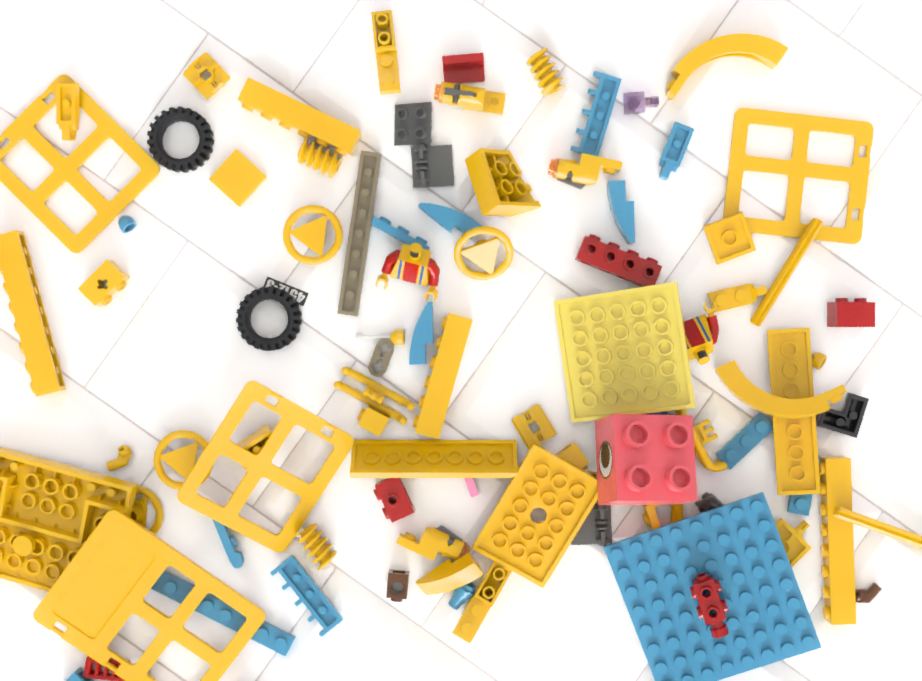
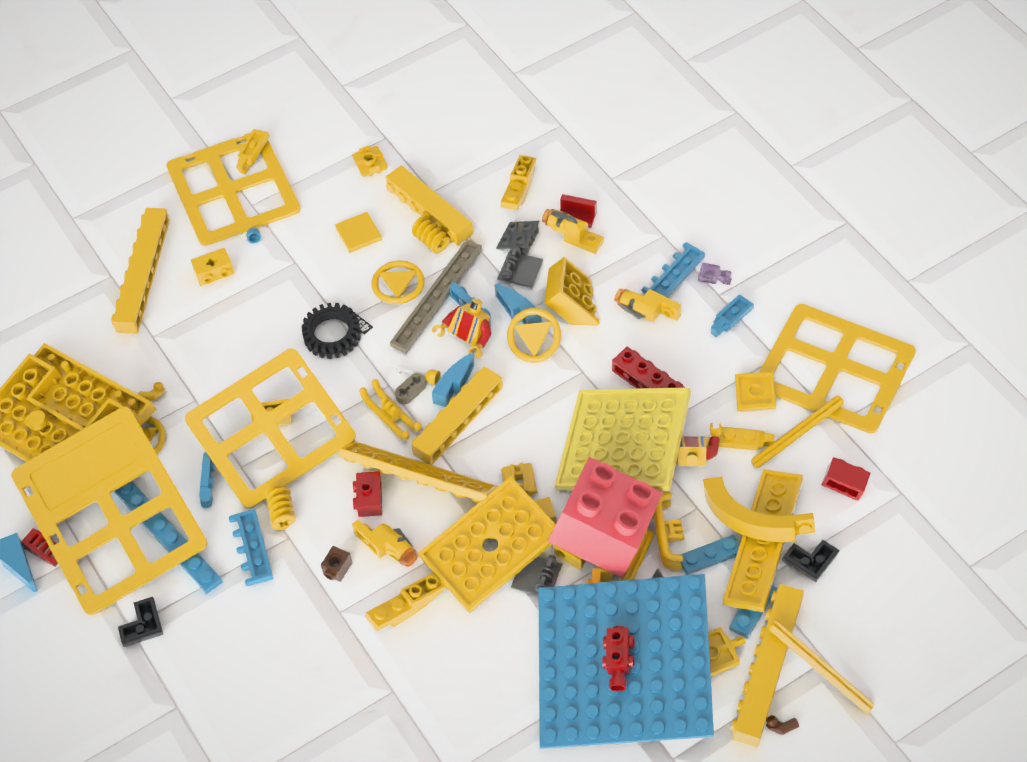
camera: 25 degrees right, 35 degrees down
black tyre [147,106,215,173] -> none
yellow piece [153,430,213,490] -> none
yellow brick [357,406,390,437] -> none
yellow slope [415,552,483,595] -> none
dark azure cone [448,582,476,610] -> none
bright pink tile [464,478,479,497] -> none
yellow piece [526,48,566,95] -> none
dark azure slope [606,180,635,244] -> none
yellow arch [665,33,789,100] -> none
yellow hinge [812,352,827,370] -> none

